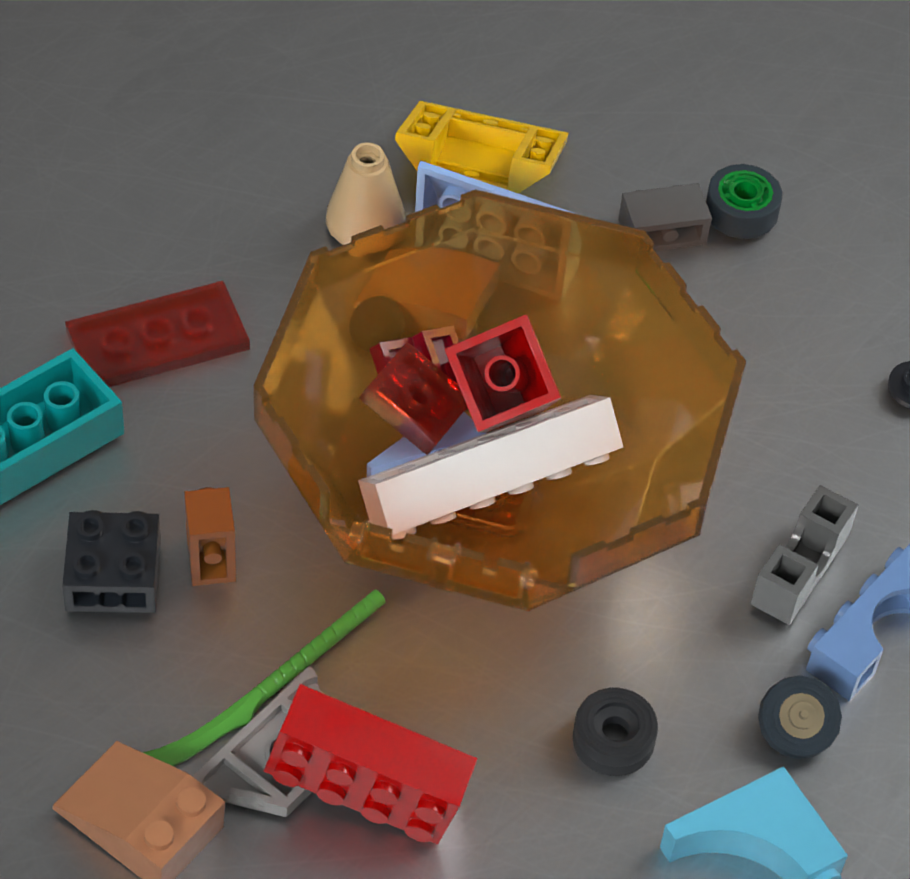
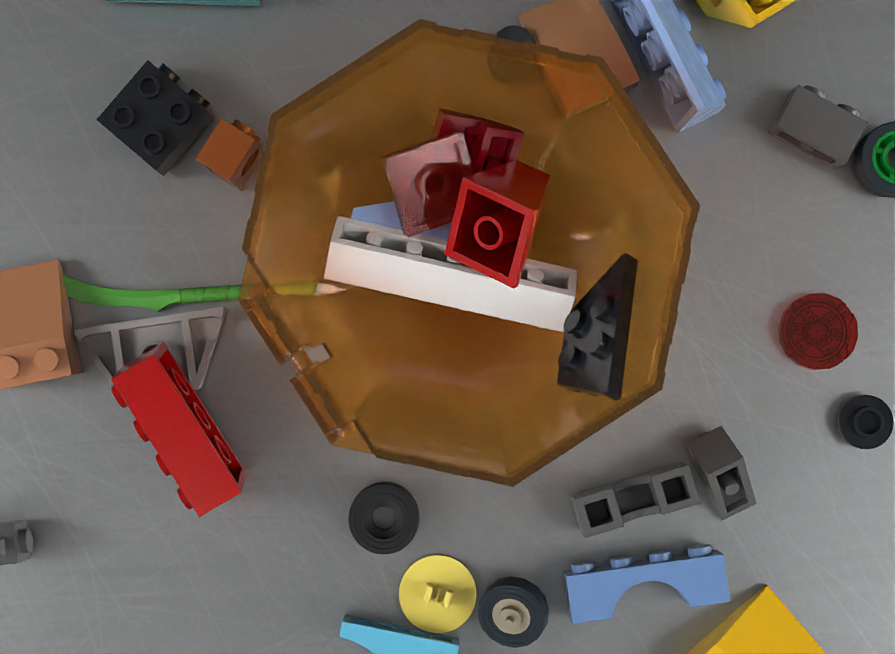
camera: 45 degrees right, 35 degrees up
none -> light yellow piece [399,554,477,633]
none -> black wing [557,253,638,401]
none -> dark grey slope [686,426,756,521]
none -> clear red tile [778,293,858,370]

